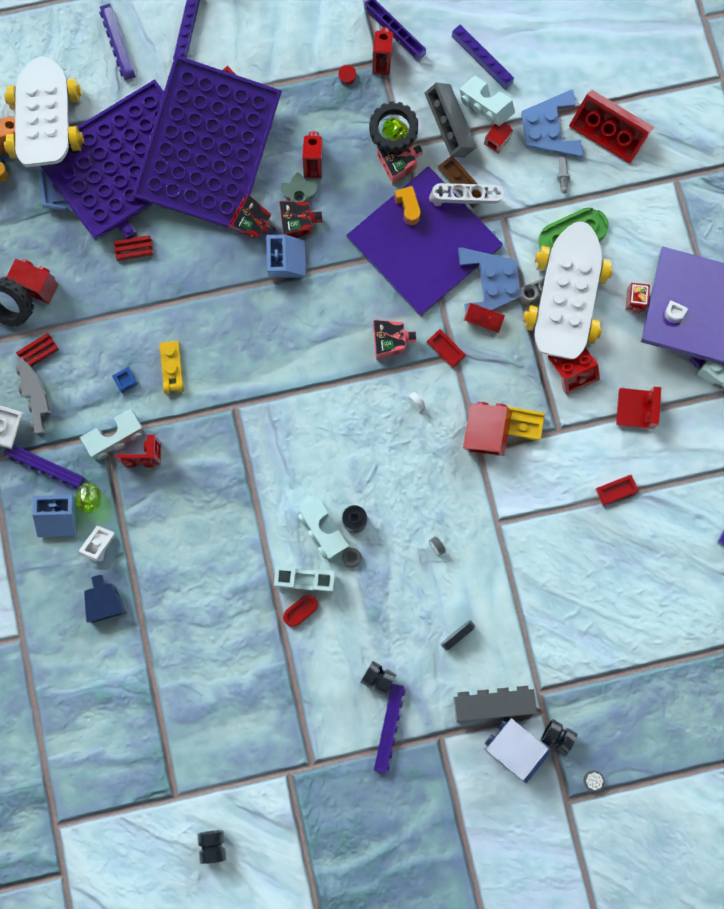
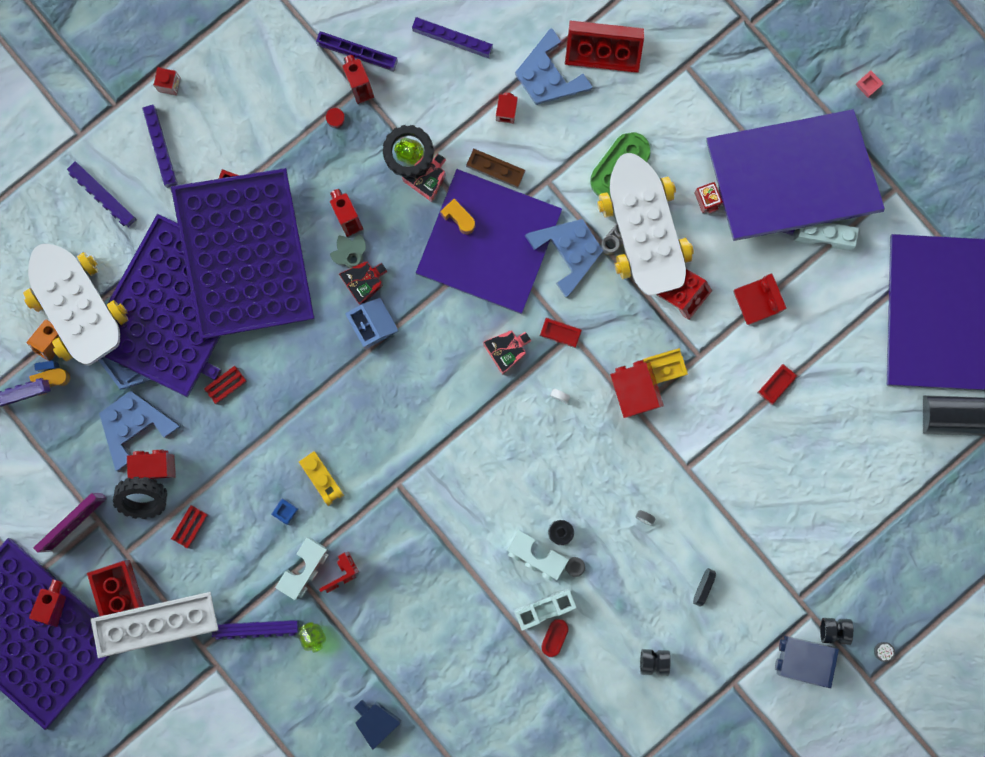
camera: 30 degrees left, 5 degrees up
light grey slope [16,358,51,435] -> none
medium blue slope [32,495,77,538] -> none
white slope [78,526,114,561] -> none
torso [228,195,276,239] -> none
dark purple piece [374,683,406,773] -> none
dark grey brick [424,82,477,158] -> none
white beam [429,183,504,206] -> none
dark grey brick [453,685,537,721] -> none
light aqua arch [459,76,515,126] -> none
red plate [463,303,505,333] -> none
light grey piece [557,156,570,194] -> none
white tile [665,301,688,323] -> none
none -> medium blue wing [99,391,181,472]

